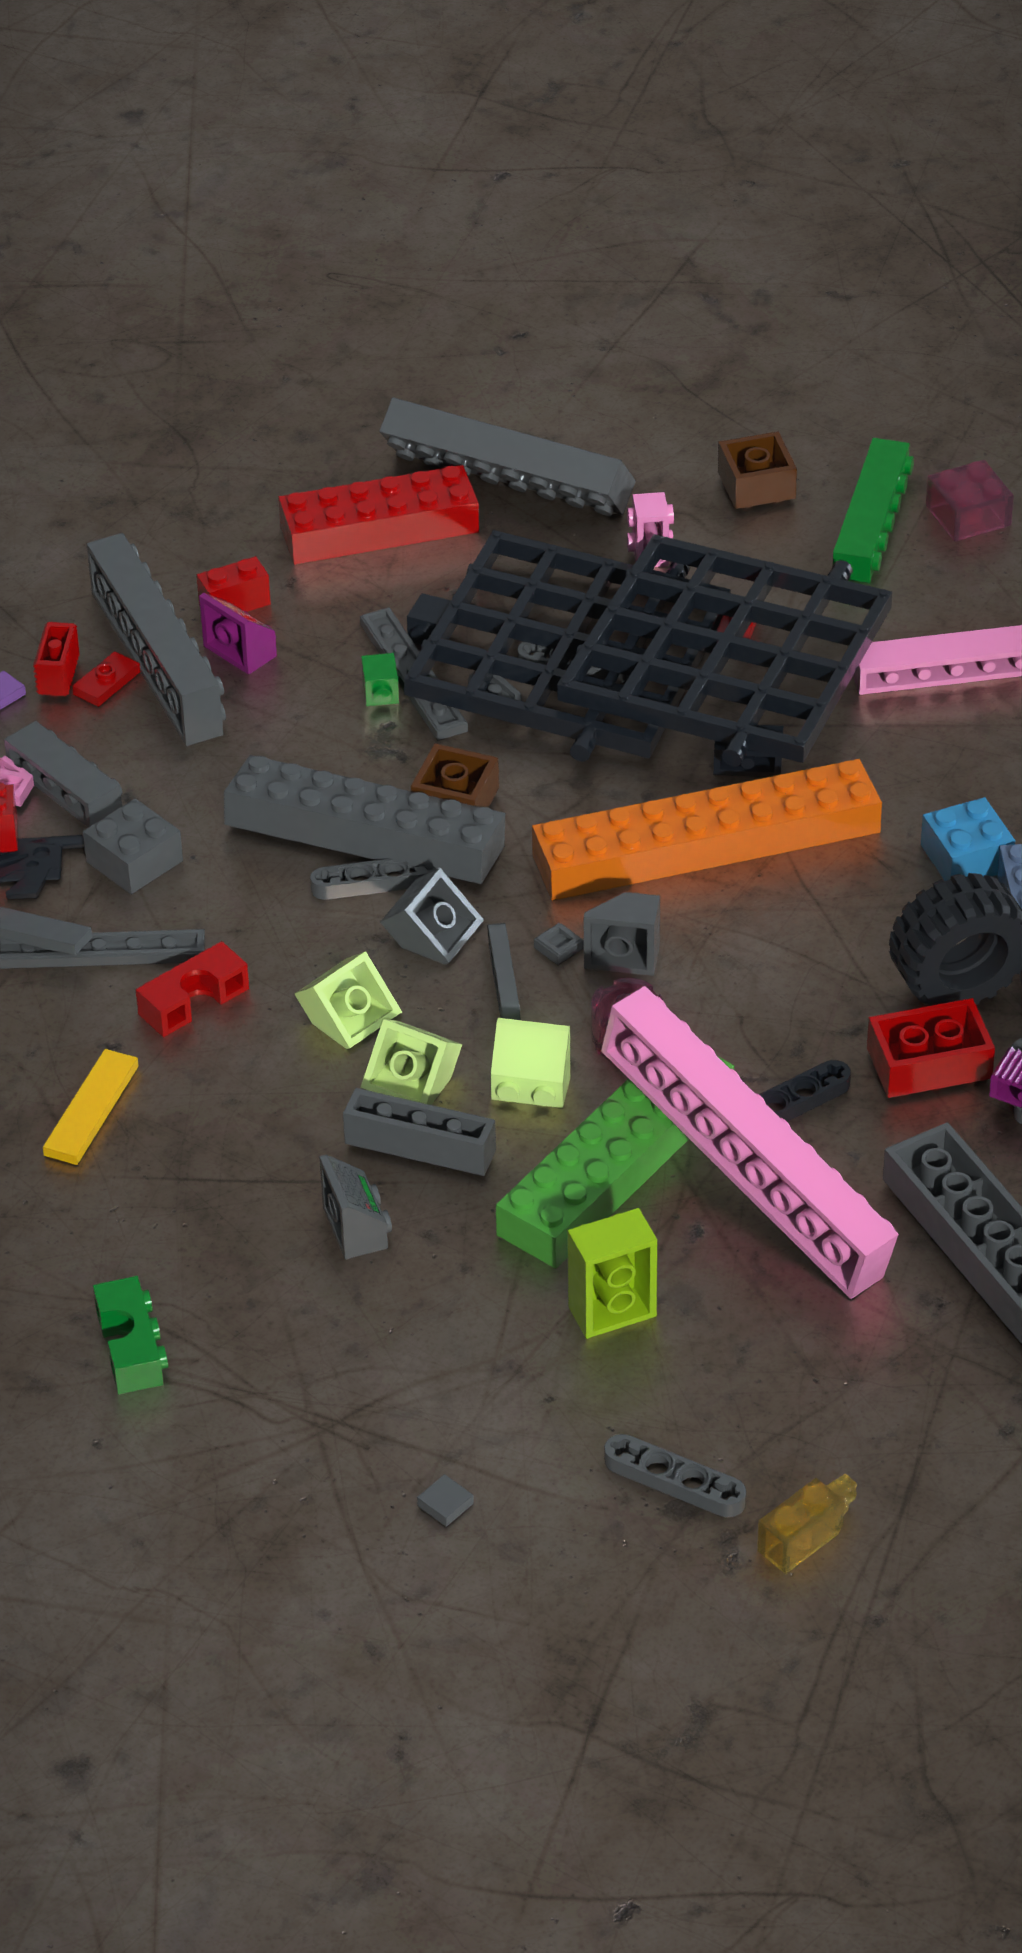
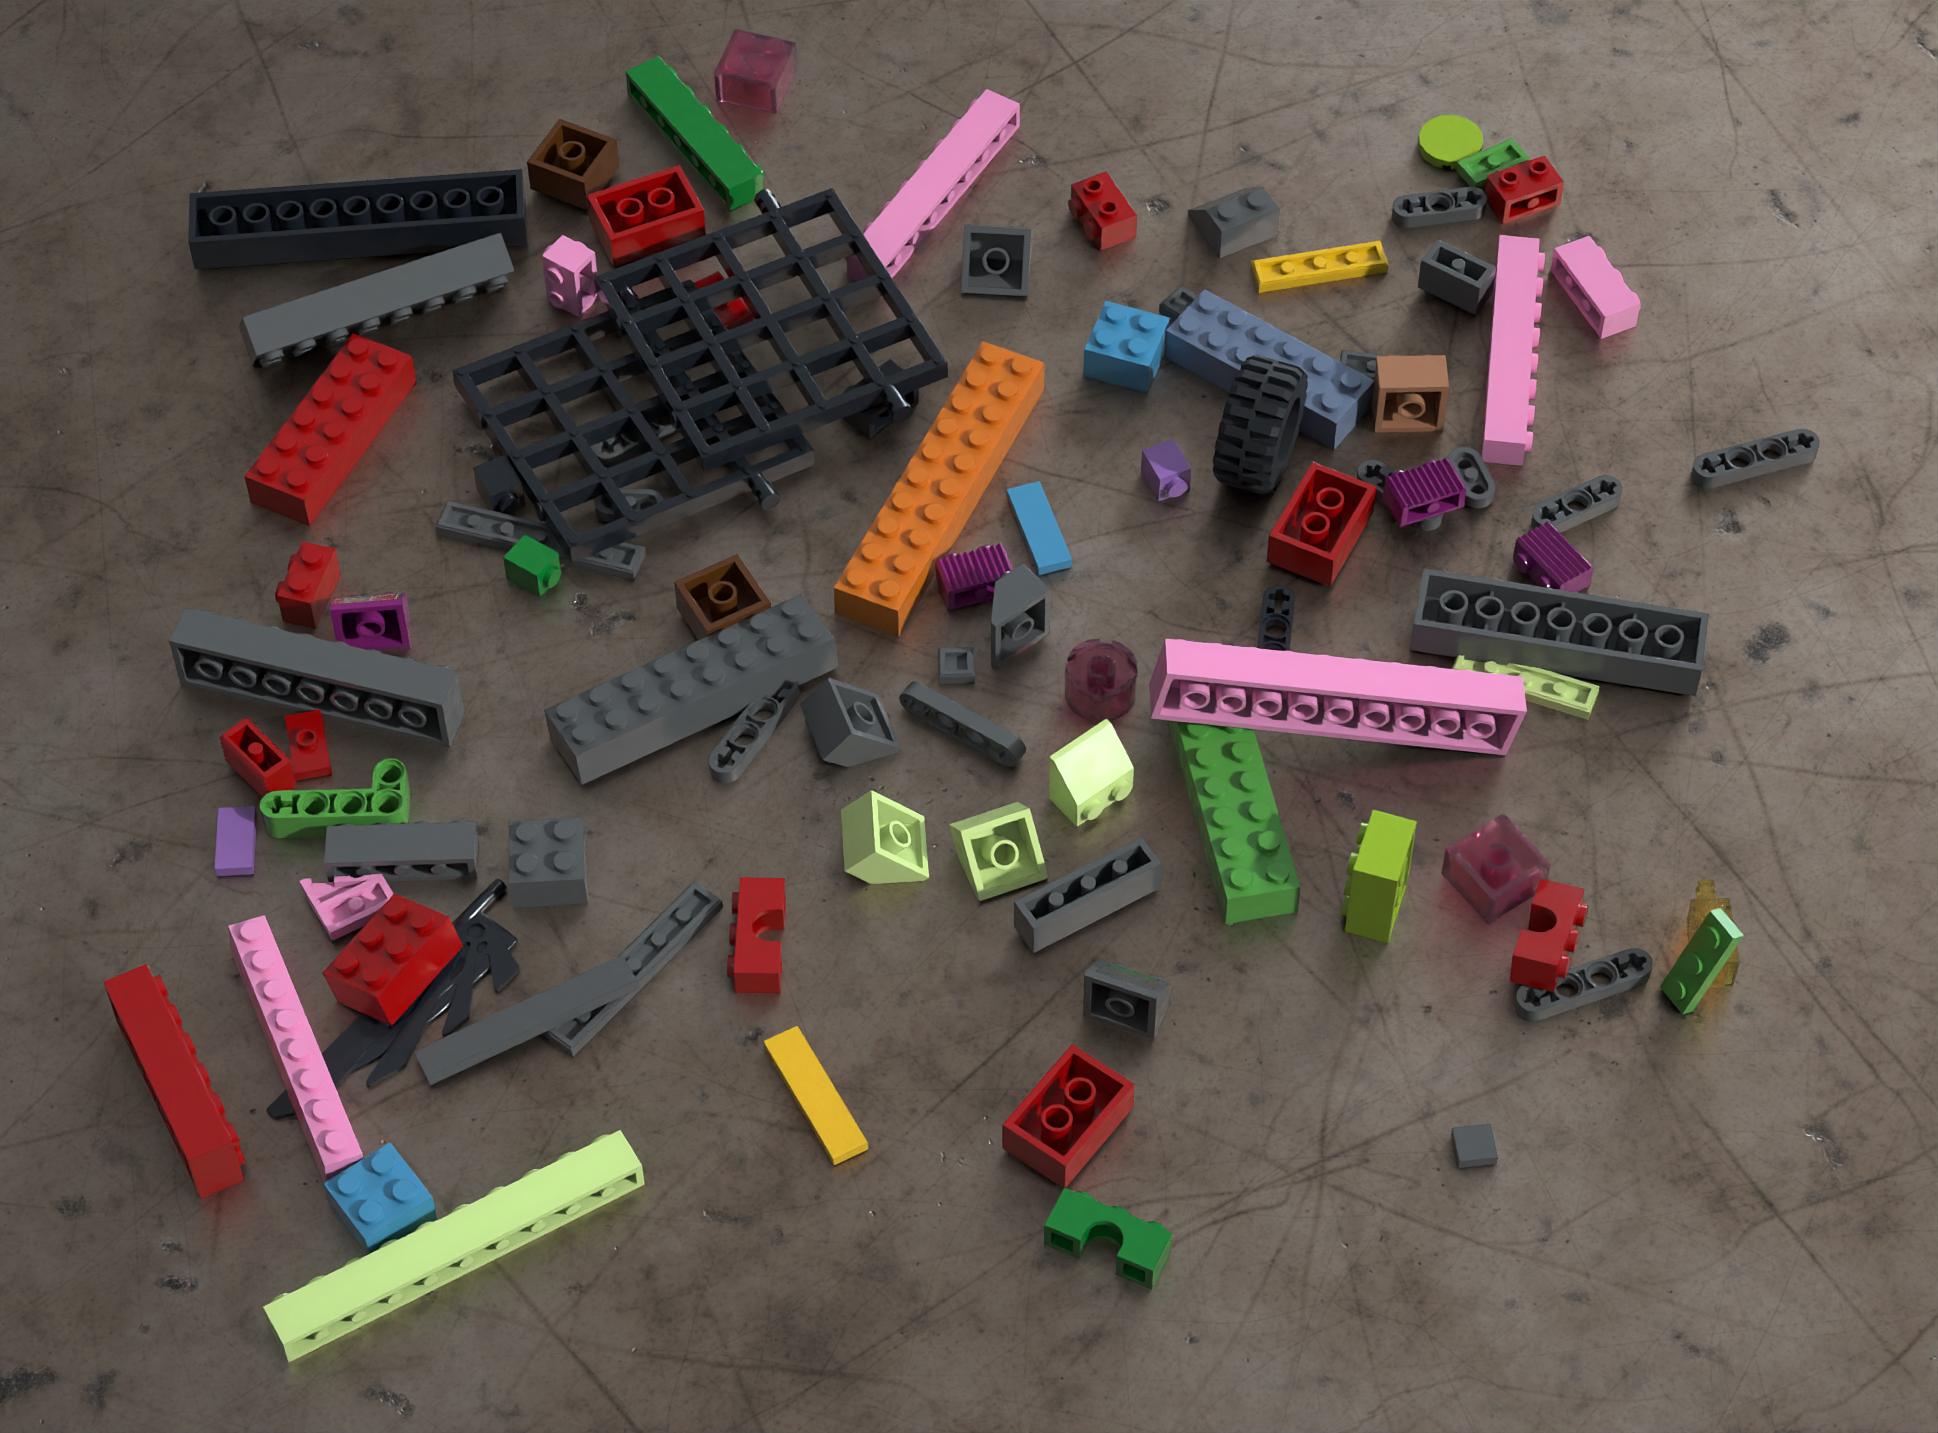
camera: 50 degrees left, 10 degrees up
none -> black brick [188,169,528,269]
none -> bright green beam [260,758,410,839]
none -> red brick [587,165,706,267]
none -> magenta brick [935,543,1013,610]
none -> dark grey slope [961,224,1033,296]
none -> red brick [1002,1044,1135,1188]
none -> dark azure tile [1006,481,1072,575]
none -> medium lavender brick [1141,439,1191,501]
none -> clear pink brick [1441,813,1551,925]
none -> yellowish green tile [1452,655,1600,720]
none -> red arch [1510,878,1589,992]
none -> bright green plate [1660,908,1744,1014]

